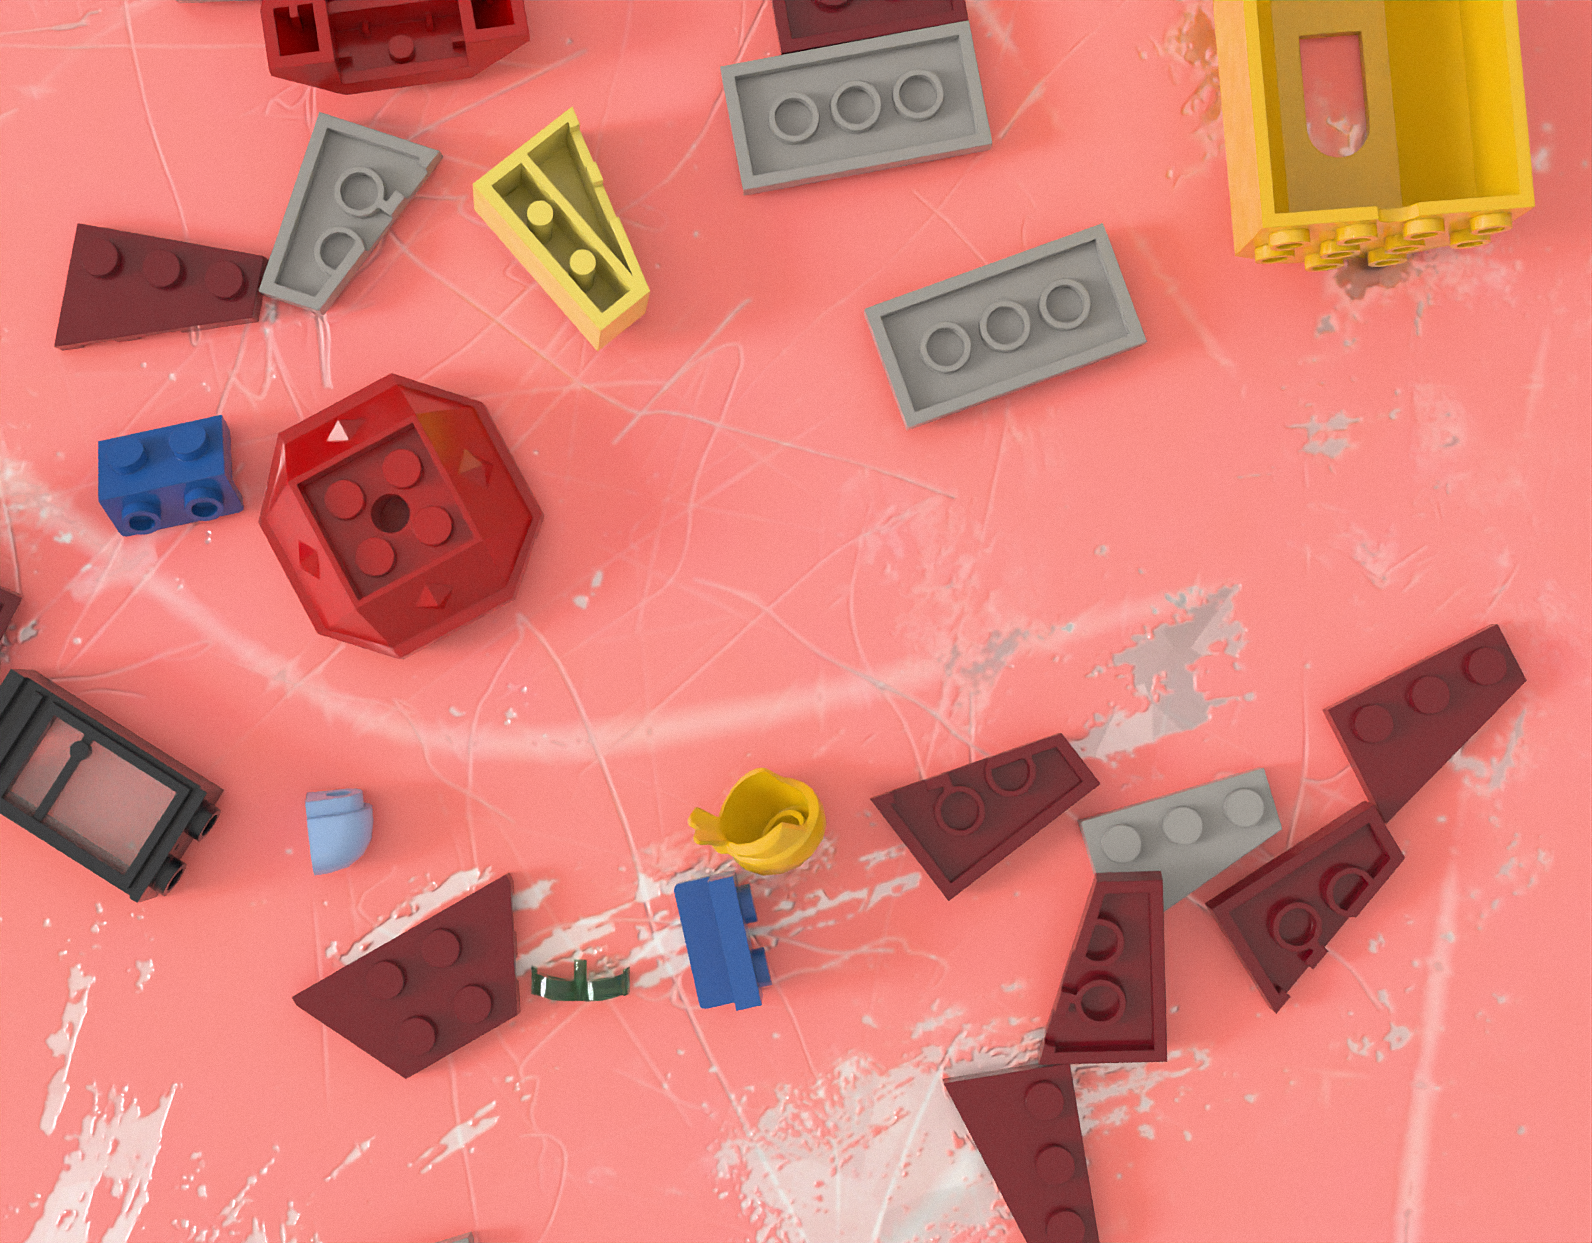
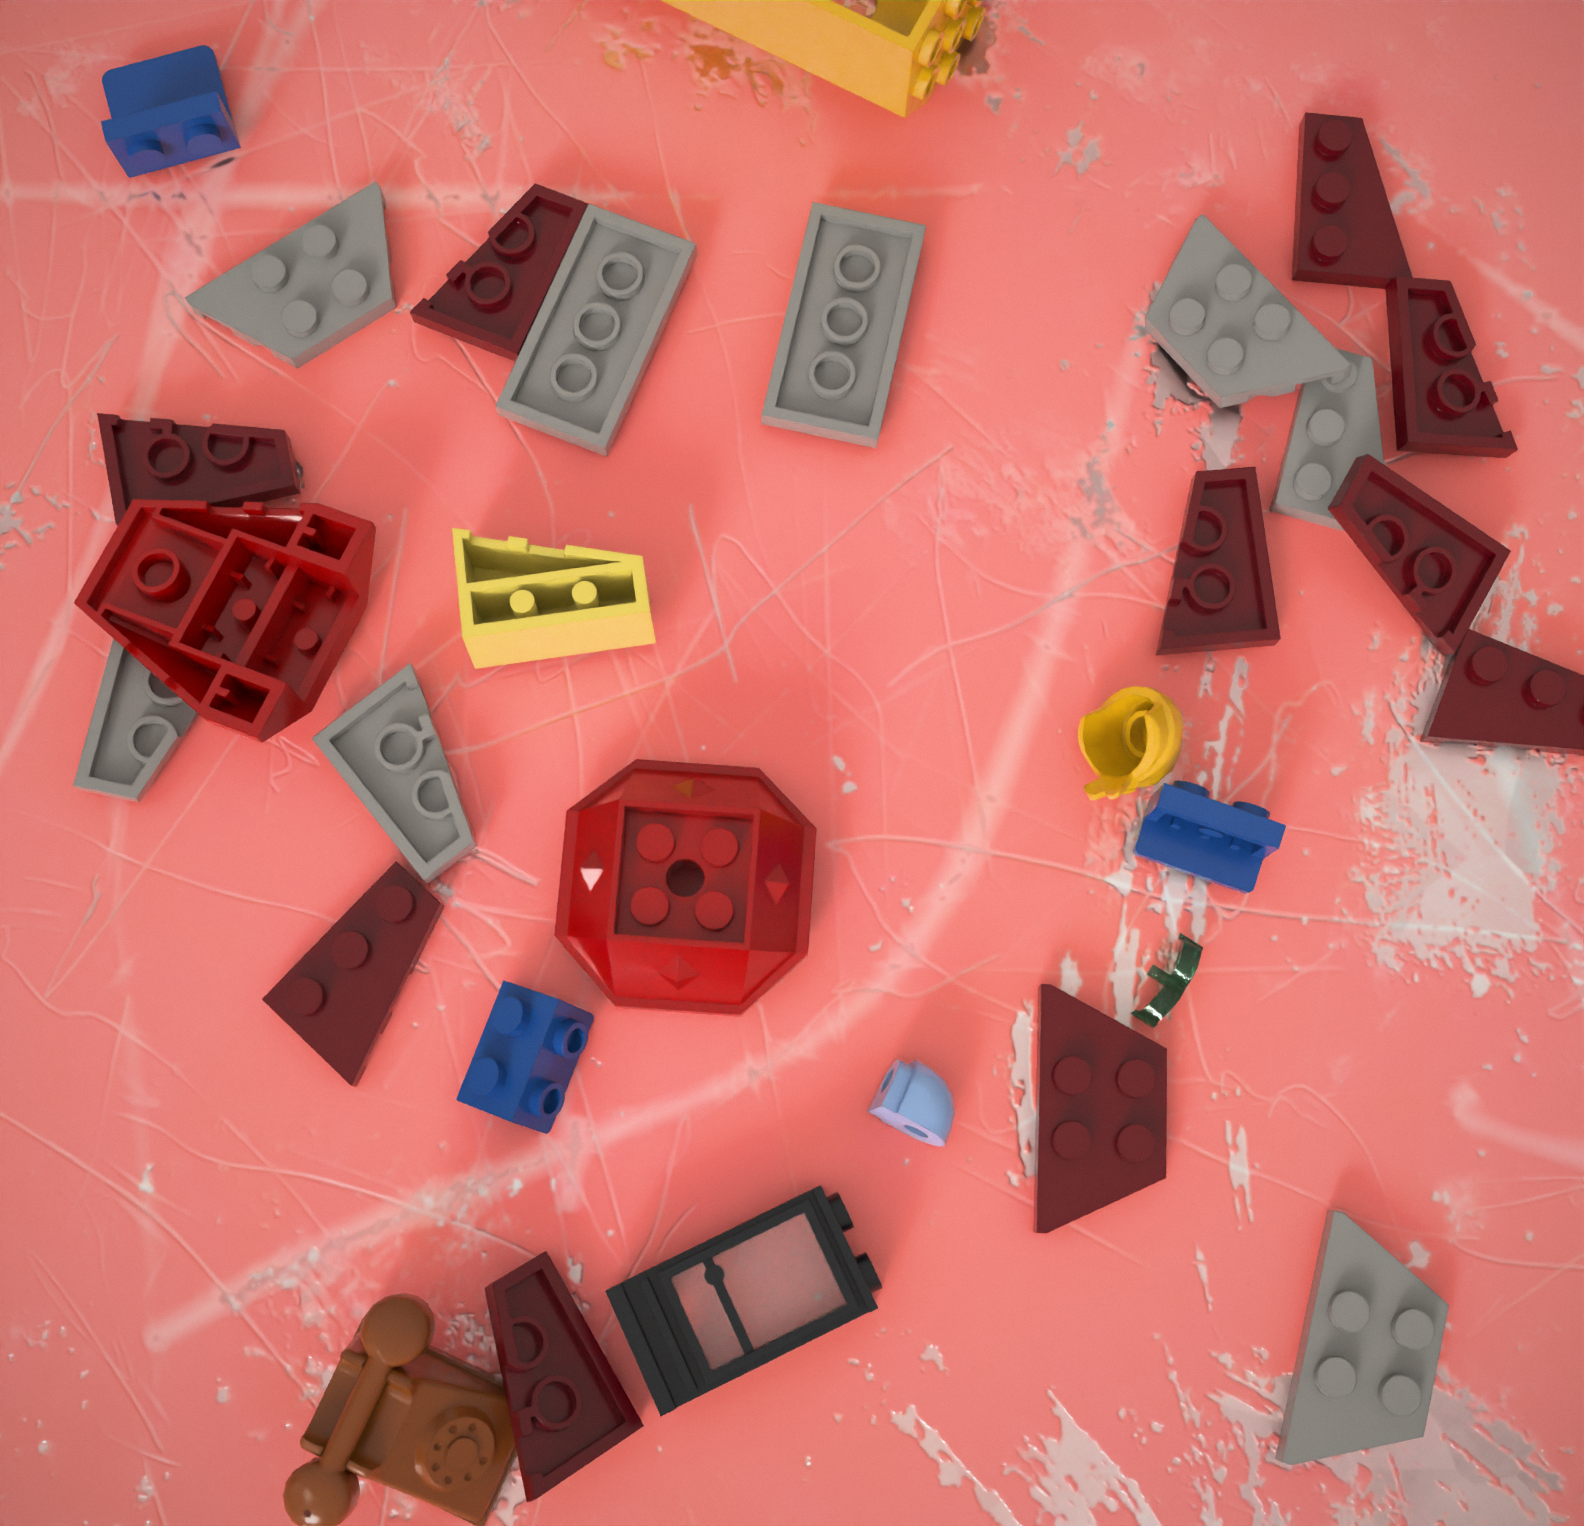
camera: 60 degrees left, 10 degrees down
none -> light grey wing [1145,214,1352,408]

